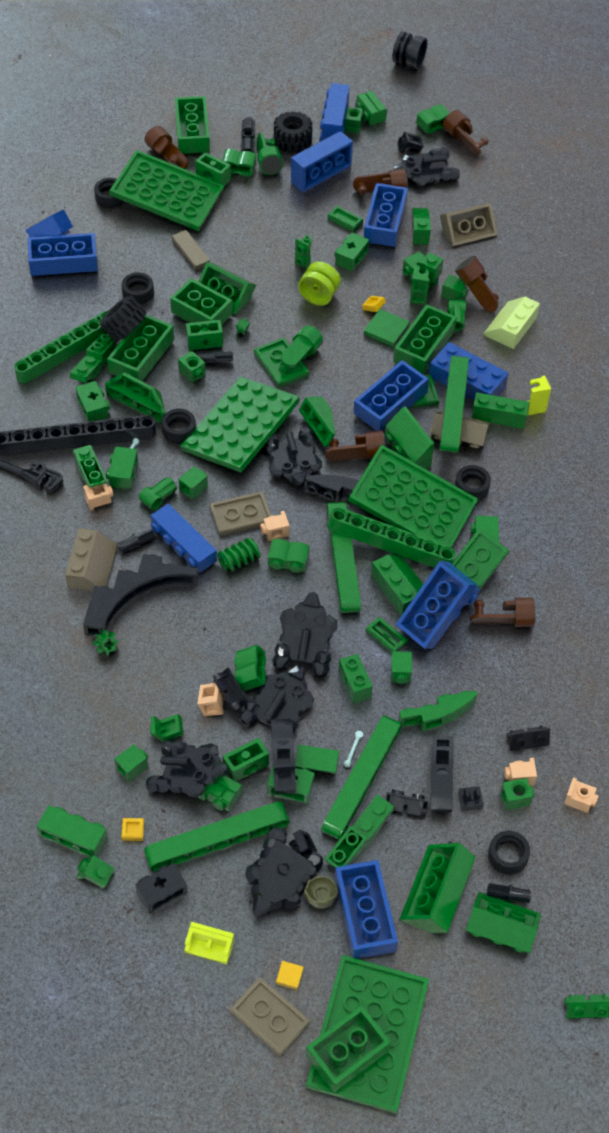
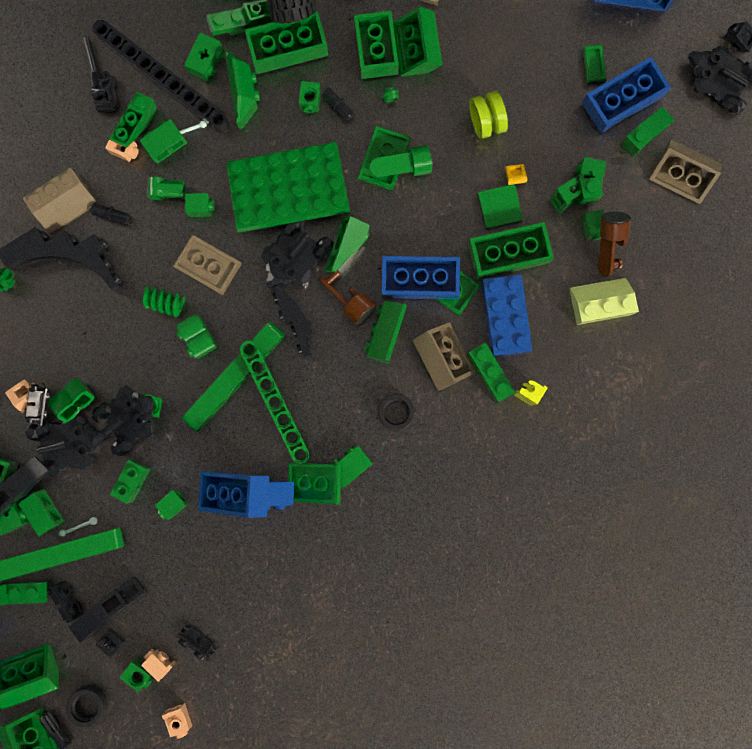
camera: 50 degrees right, 30 degrees up
blue brick [151,503,217,573] -> none
black tyre [161,408,196,443] -> none
green brick [186,320,223,350] -> none
light nougat brick [260,511,290,541] -> none
green hinge [295,235,312,269] -> none
green brick [334,233,369,272] -> none
green plate [348,444,478,547] -> none
reddish brown piece [353,169,408,195] -> none
green tile [366,616,408,654] -> none
green slope [371,554,423,616] -> none
green slope [398,691,477,731] -> none
green beam [440,355,469,453] -> none
green piece [447,300,466,332] -> none
reddish brown piece [470,597,536,627] -> none

